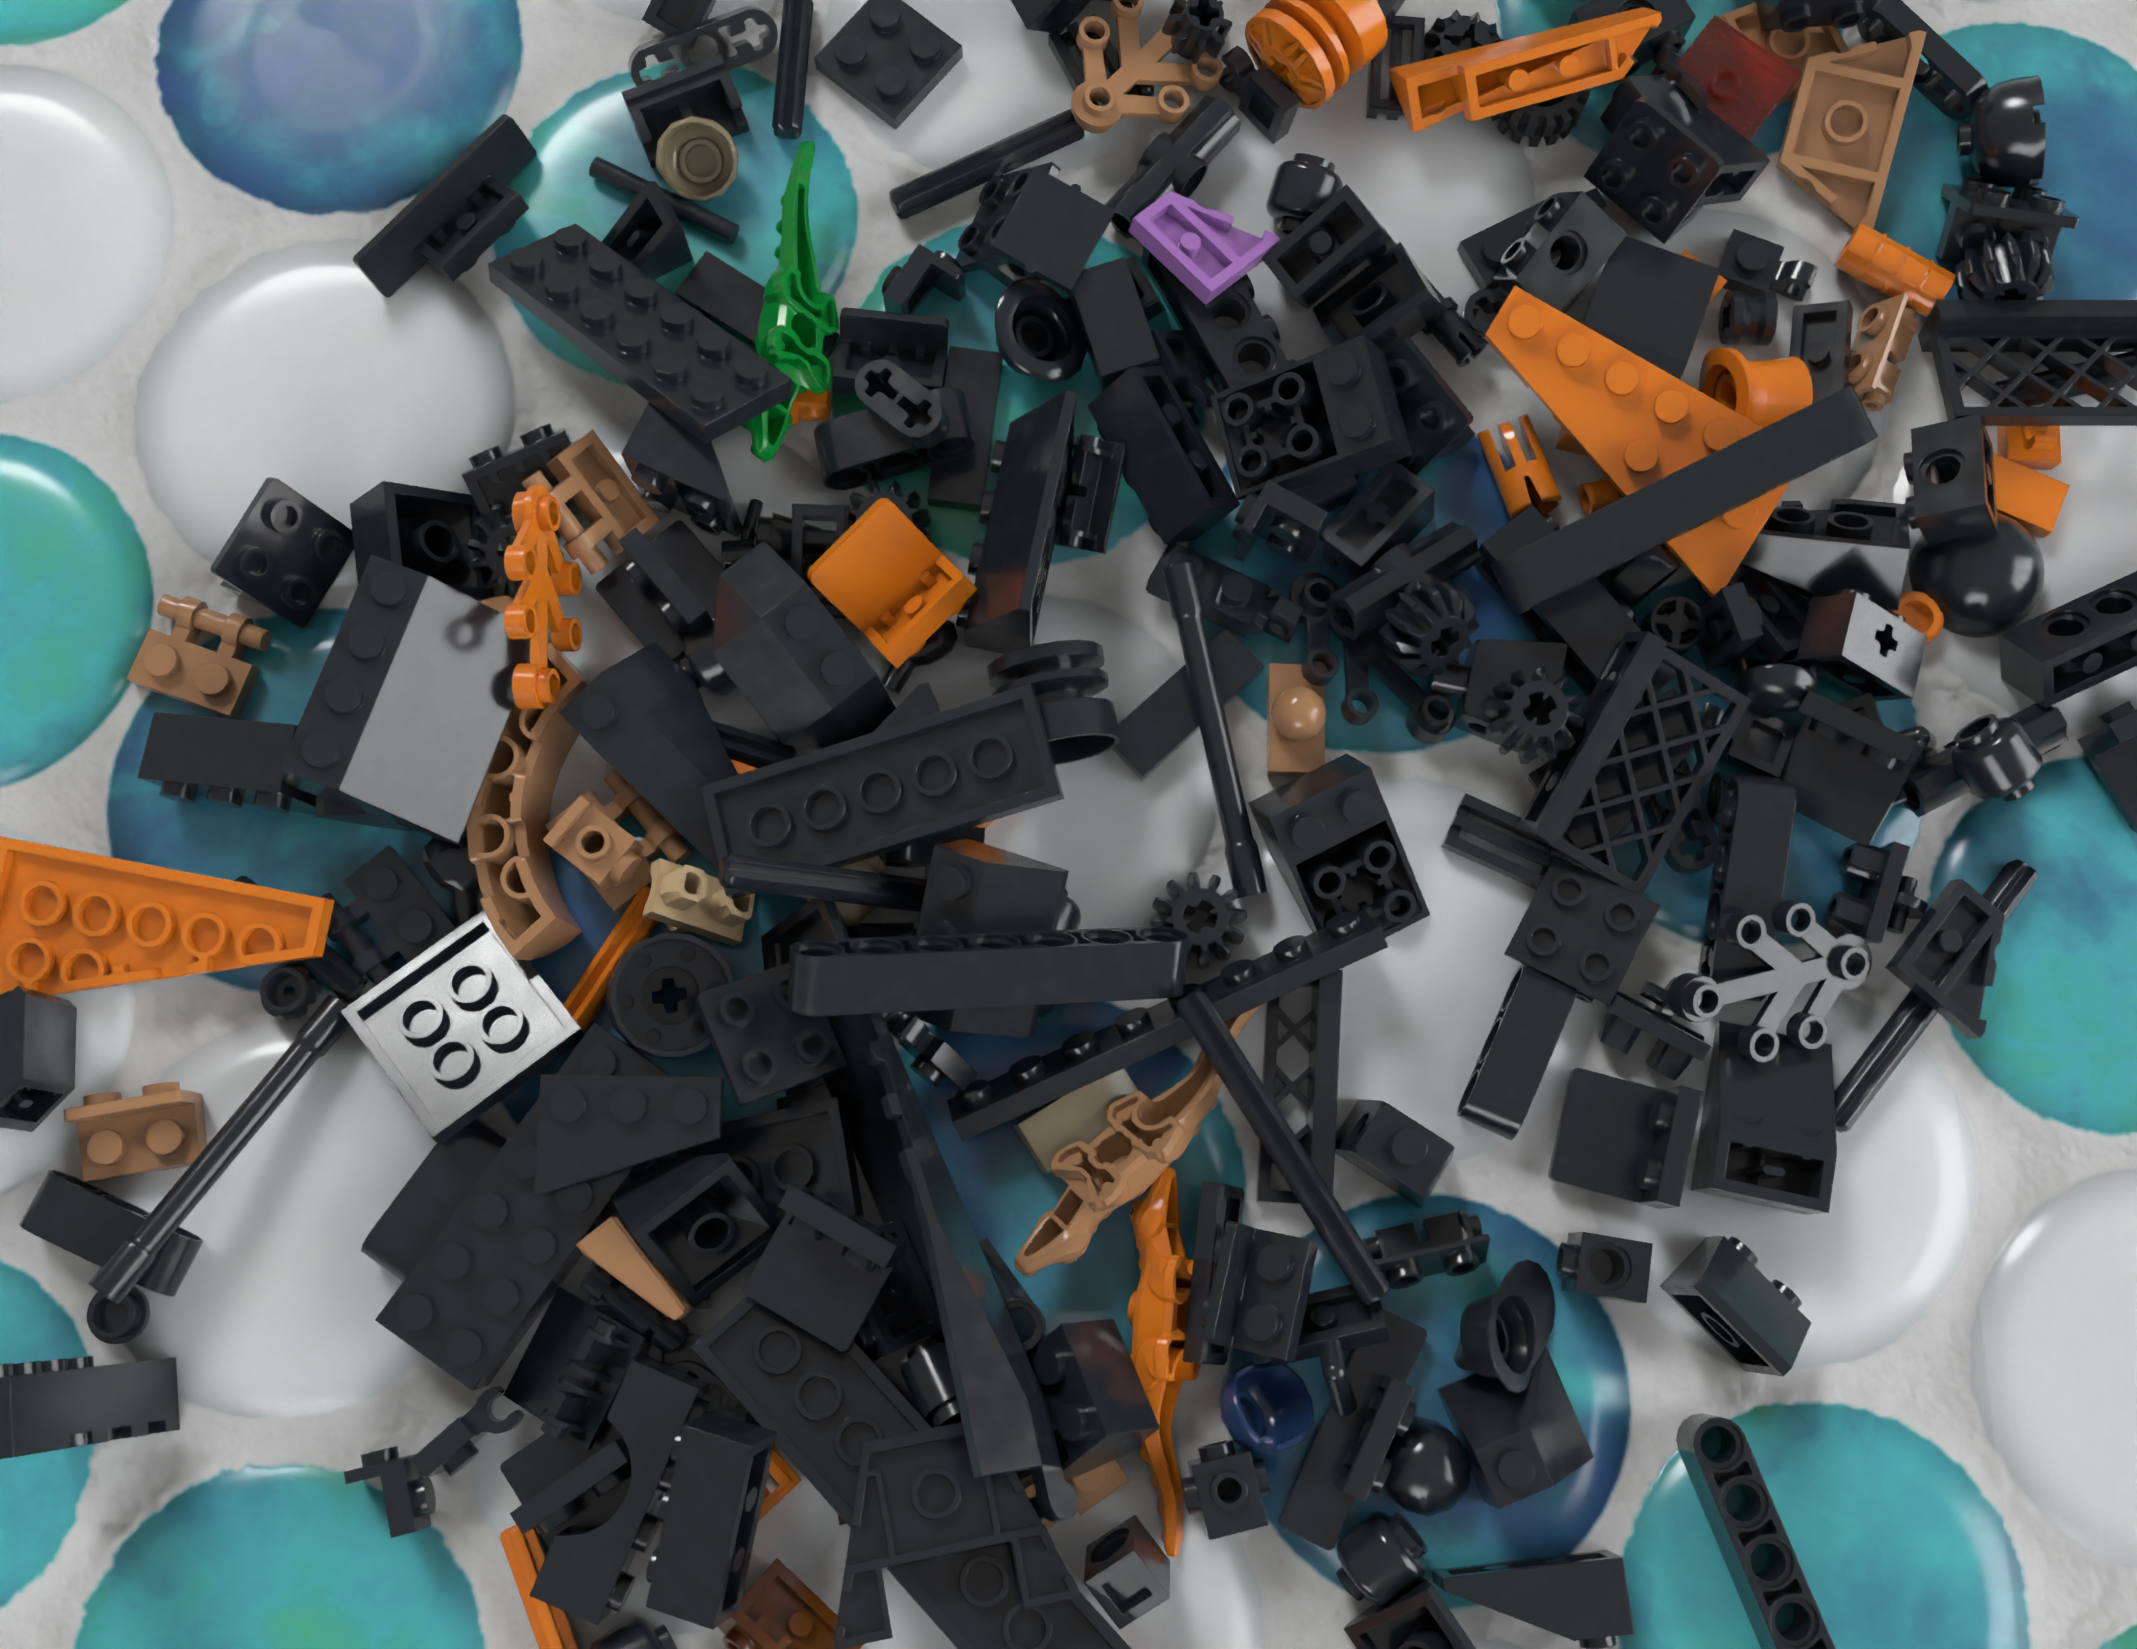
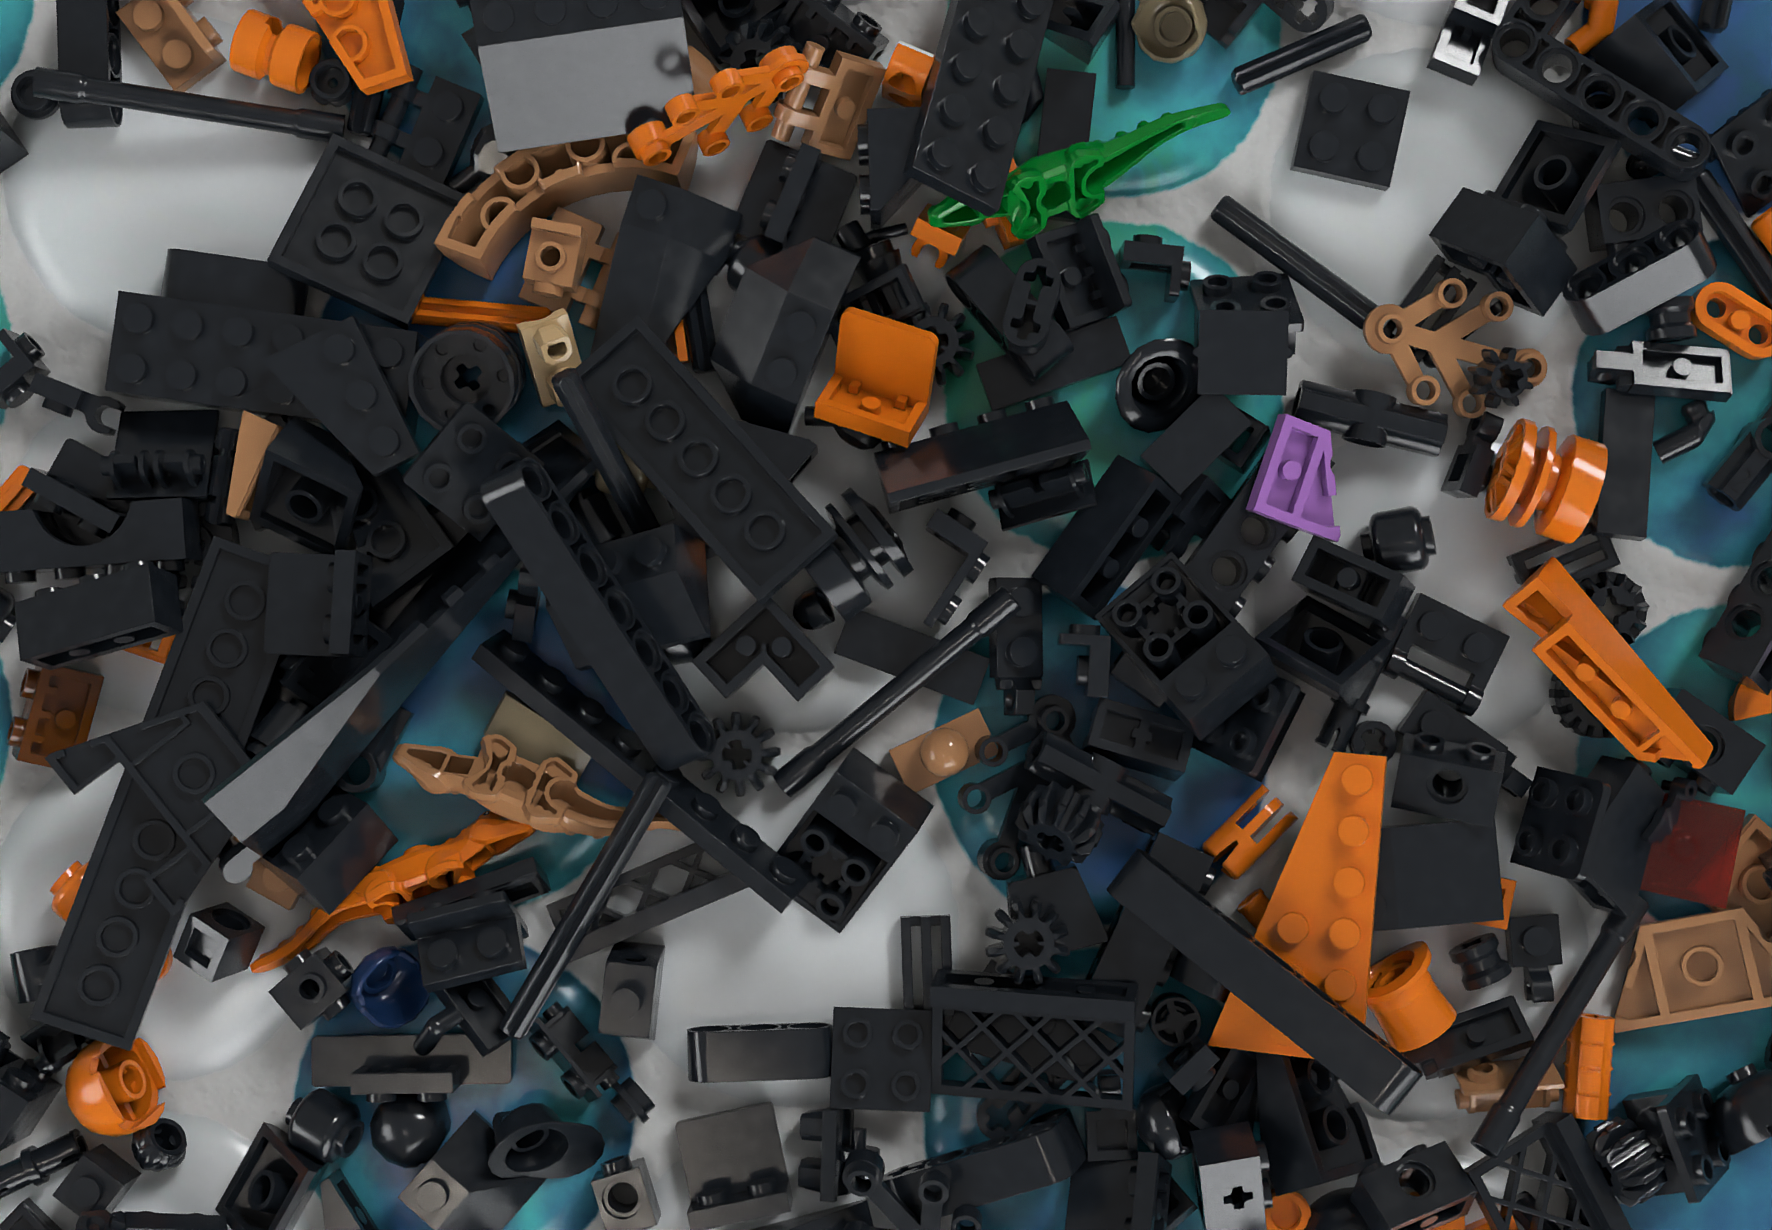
camera: 65 degrees right, 10 degrees up
none -> orange wheel [229,9,322,95]
none -> black plate [610,1076,655,1124]
none -> black brick [691,598,836,701]
none -> black hinge [793,586,835,630]
none -> orange leg [882,41,935,107]
none -> orange tile [910,203,971,269]
none -> black bracket [923,507,991,628]
none -> black plate [1381,593,1510,717]
none -> black piece [1470,896,1650,1159]

